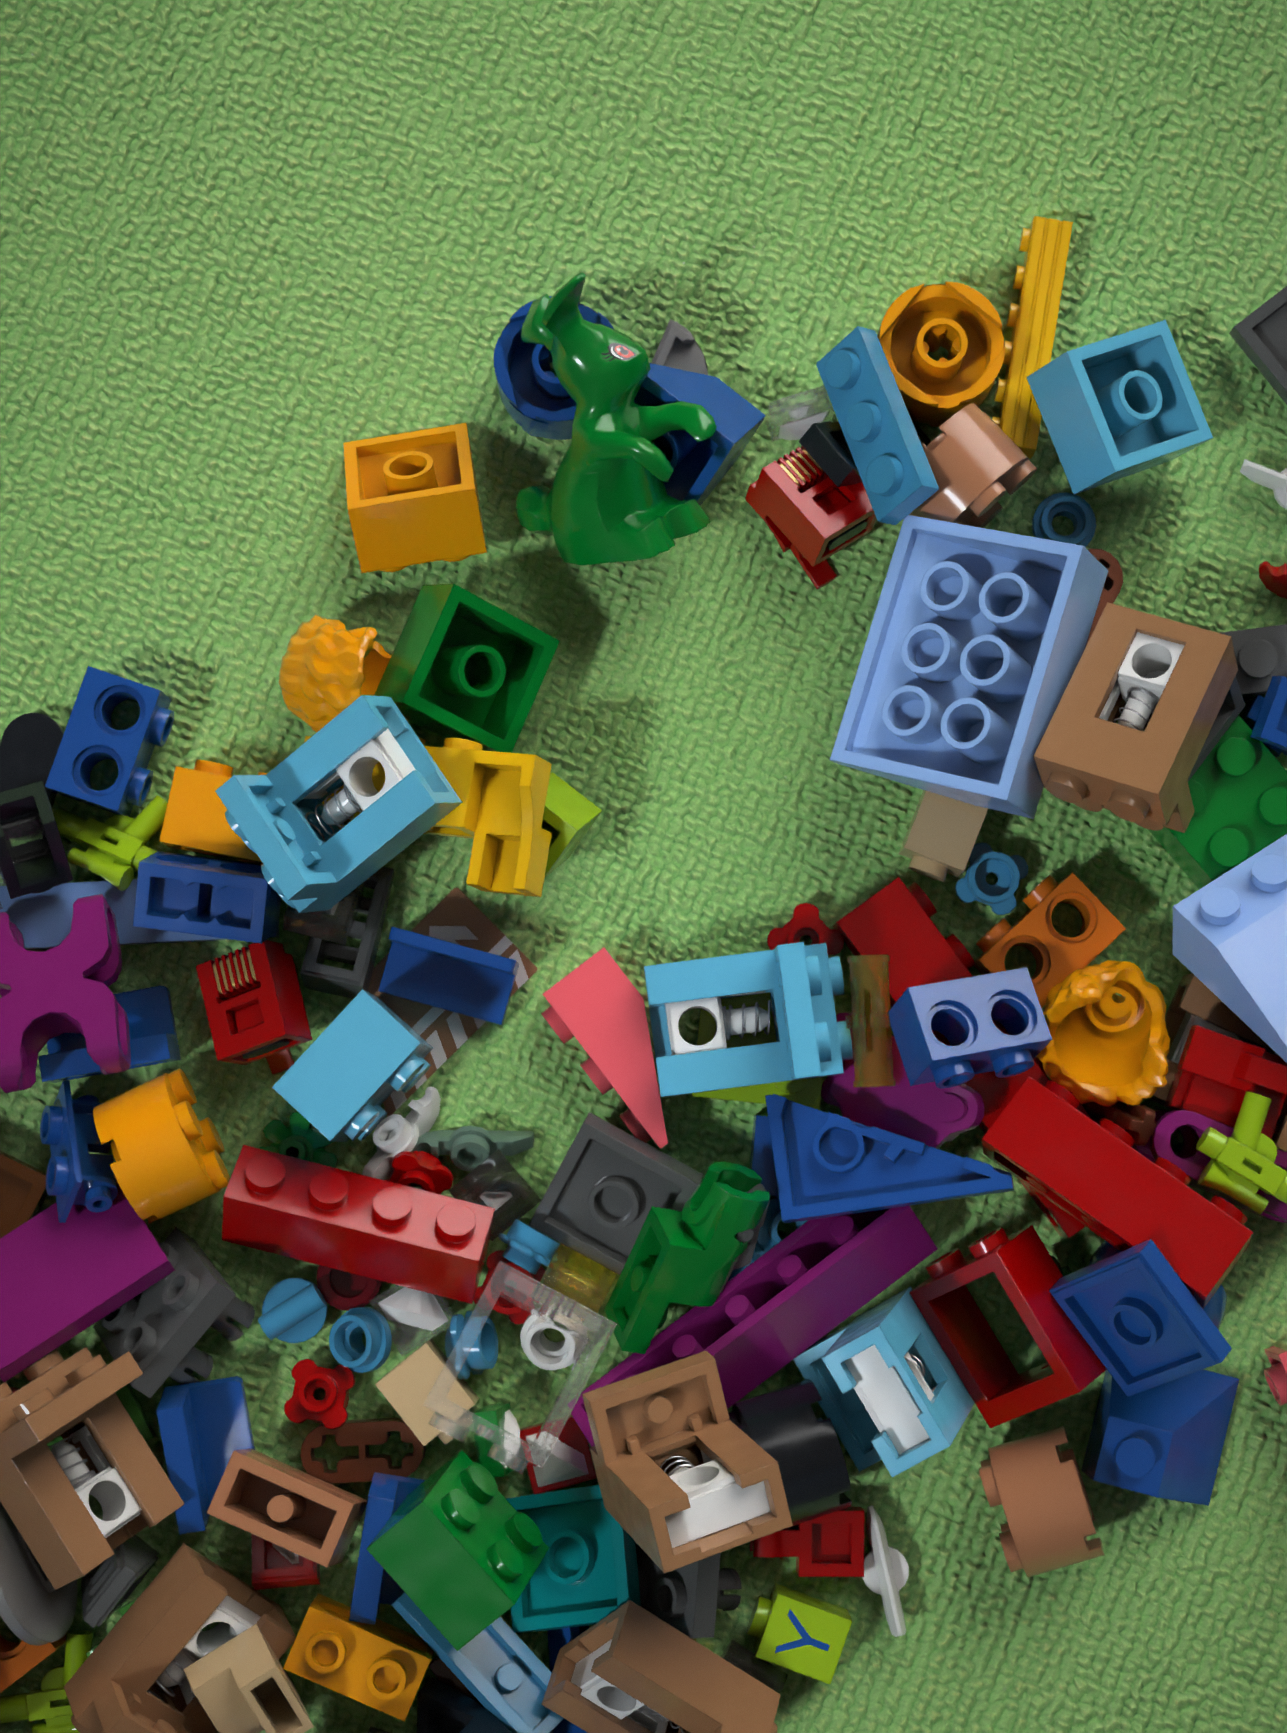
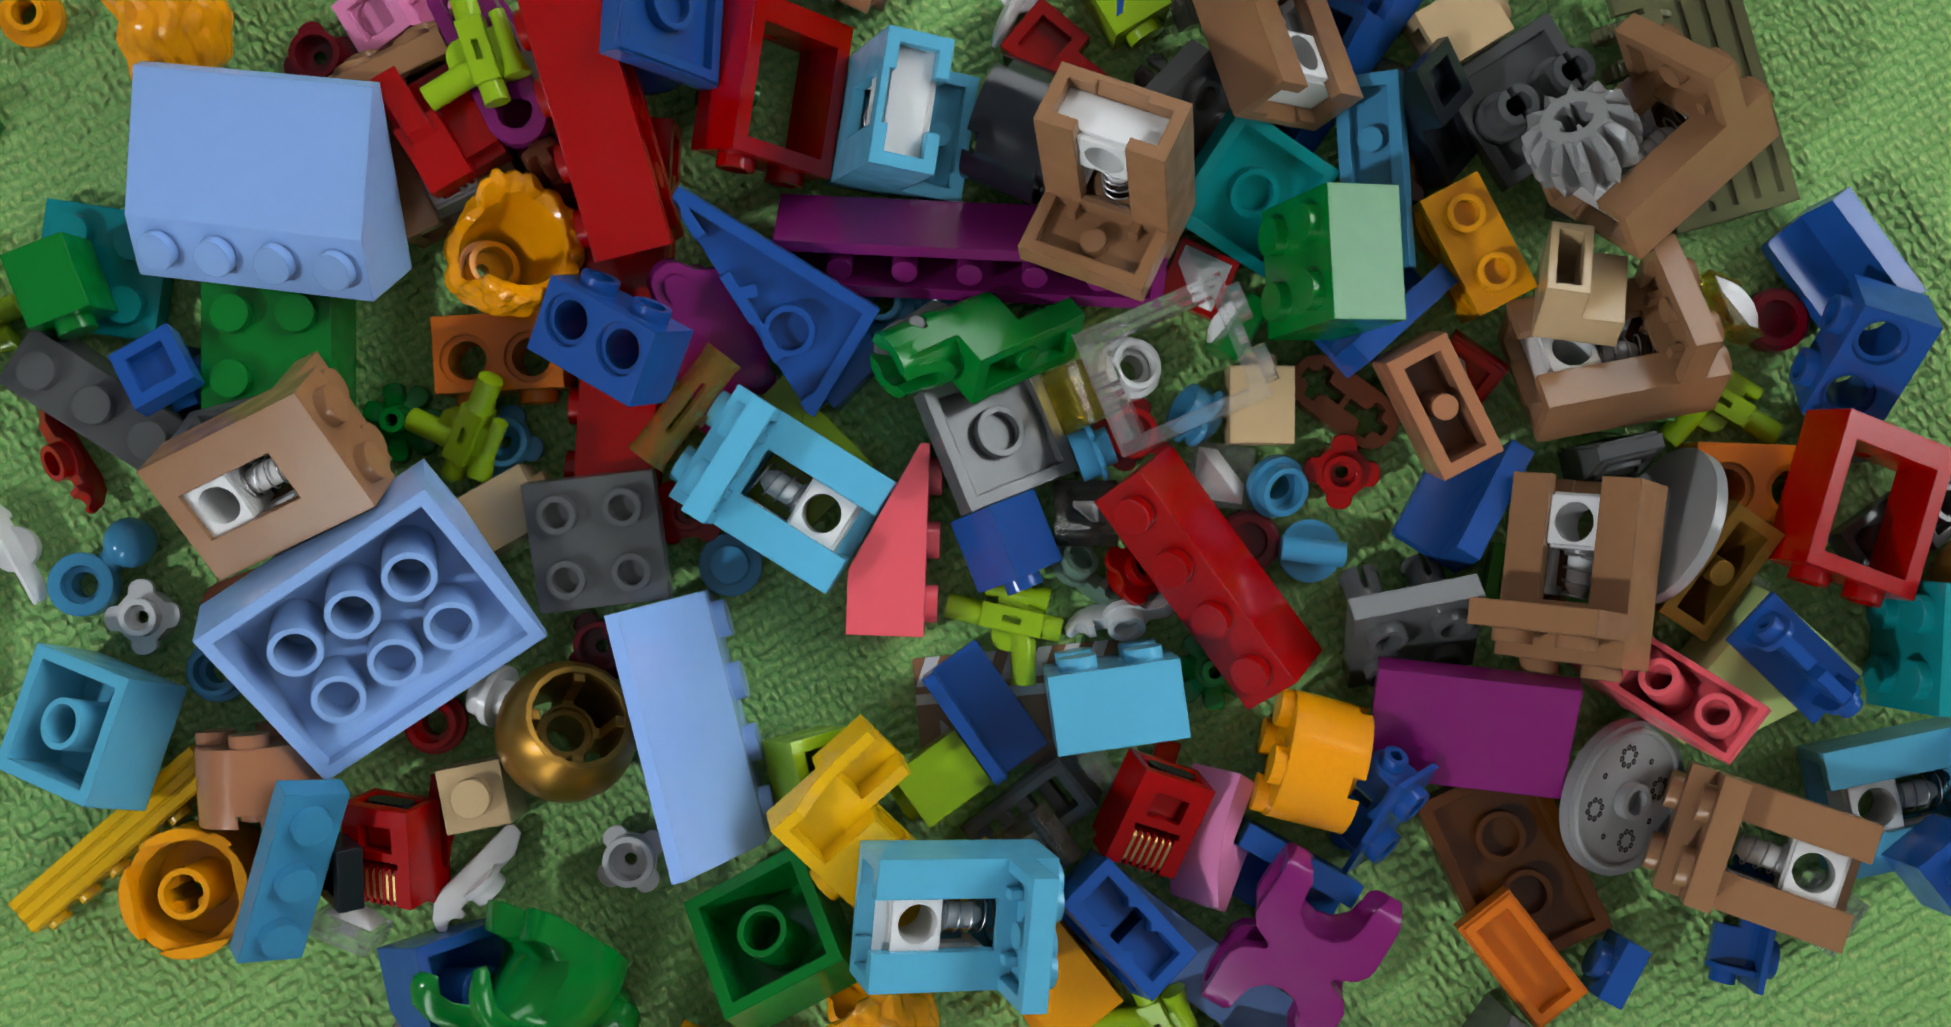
camera: 140 degrees left, 5 degrees up
none -> dark azure plate [47,517,158,617]
none -> white plate [104,579,183,655]
none -> green plant [362,382,443,463]
none -> lime piece [404,371,508,482]
none -> red plate [404,697,469,754]
none -> white piece [432,823,521,932]
none -> tan brick [435,754,529,836]
none -> white plate [466,664,520,728]
none -> pearl gold wheel [494,661,637,803]
none -> dark grey plate [520,467,674,614]
none -> dark red plate [569,612,619,679]
none -> white plate [597,824,663,893]
none -> light blue slope [604,589,775,885]
none -> dark azure plate [699,533,763,596]
none -> lime brick [890,725,993,828]
none -> lime piece [944,585,1064,686]
none -> blue brick [950,488,1063,596]
none -> clear tile [1075,751,1118,797]
none -> bright pink slope [1170,763,1255,912]

